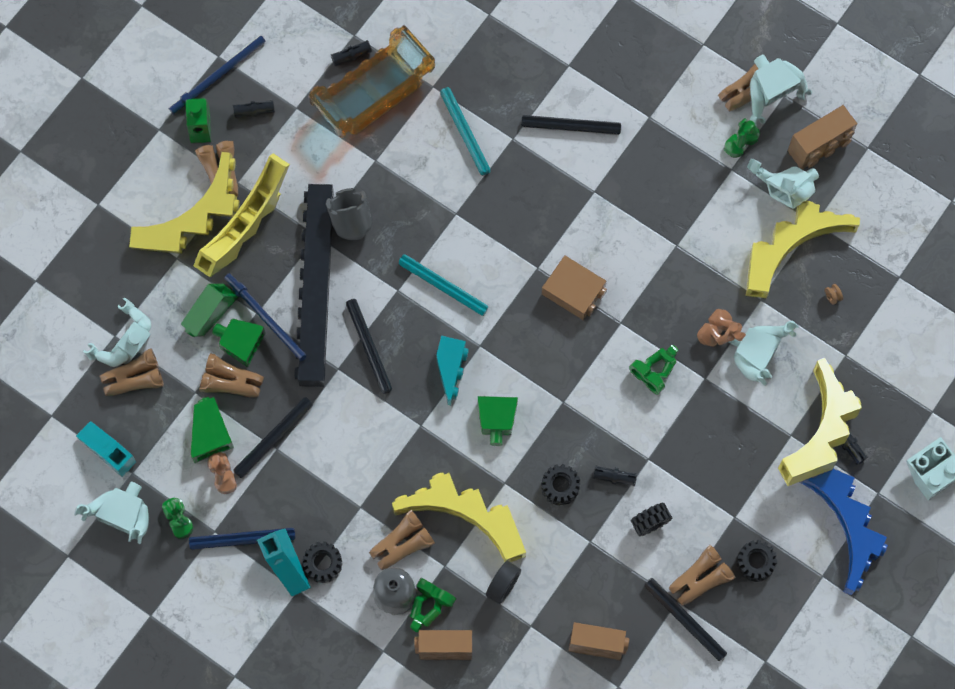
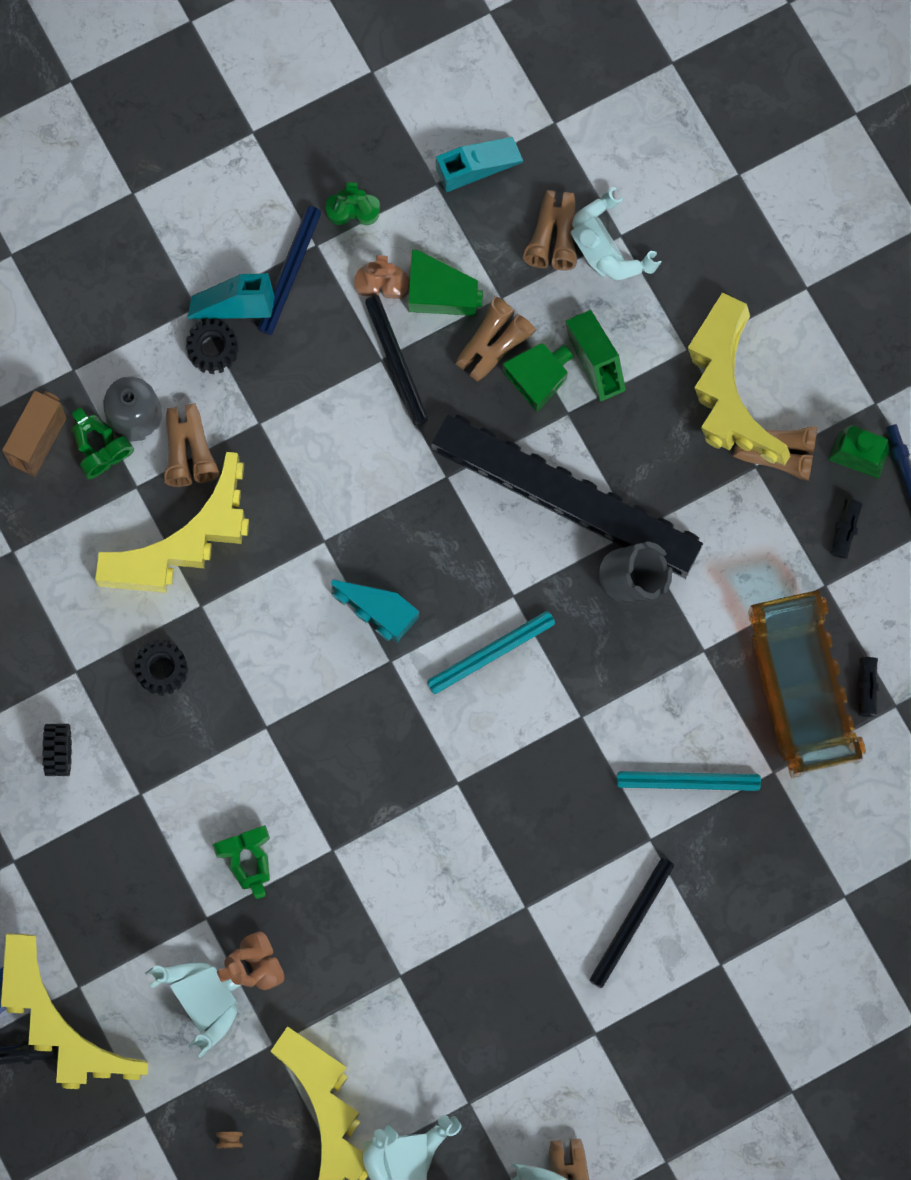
camera: 115 degrees right, 5 degrees up
light aqua torso [74,482,149,544] -> none
light yellow arch [193,154,290,277] -> none
dark blue bar [224,273,307,361] -> none
black axle [346,298,392,394] -> none
green torso [478,396,518,446] -> none
black tyre [486,561,521,604] -> none
medium nougat brick [542,255,607,320] -> none
black pin [593,465,637,487] -> none
green piece [724,118,760,158] -> none

